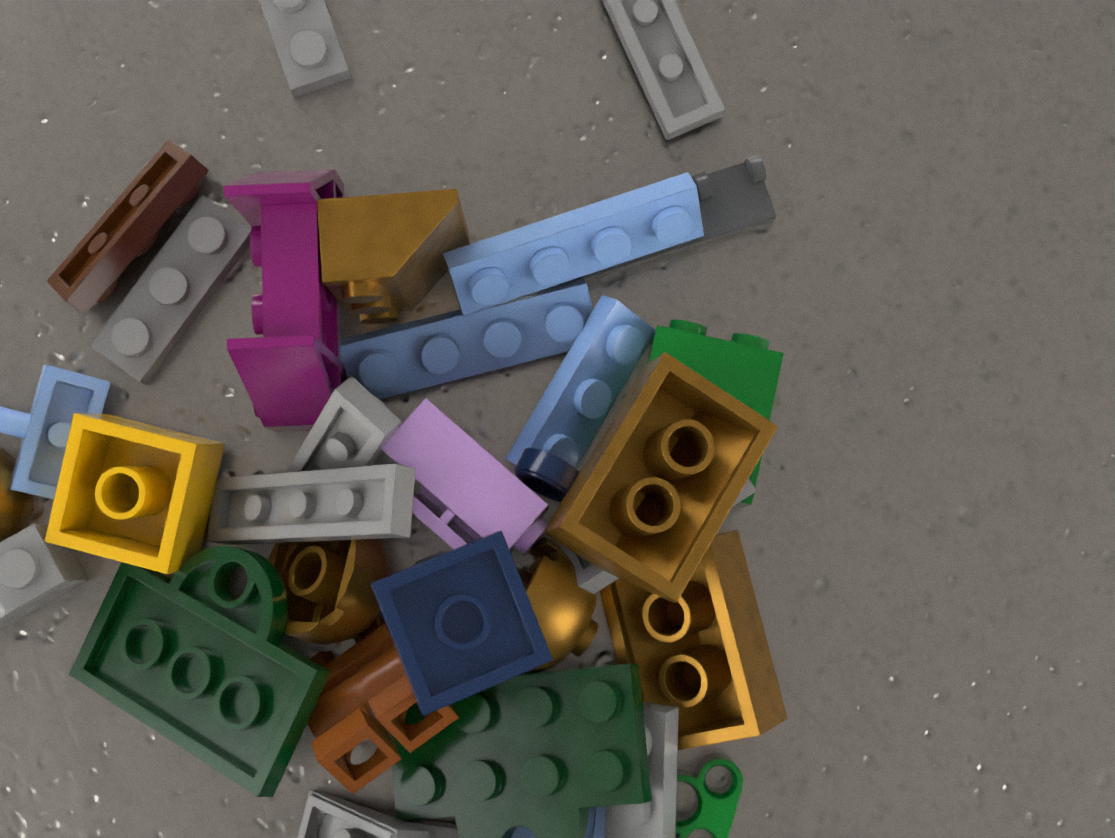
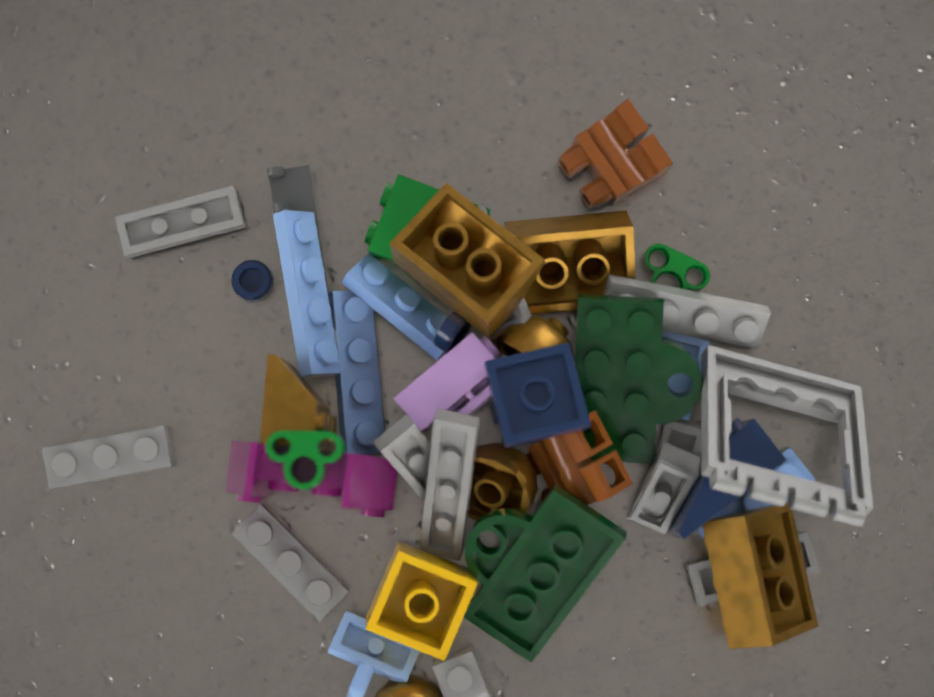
camera: 80 degrees left, 0 degrees up
reddish brown plate [46,139,209,316] -> none
none -> dark blue tile [231,260,274,302]
none -> green piece [265,430,346,490]
none -> dark orange hips [558,98,673,210]

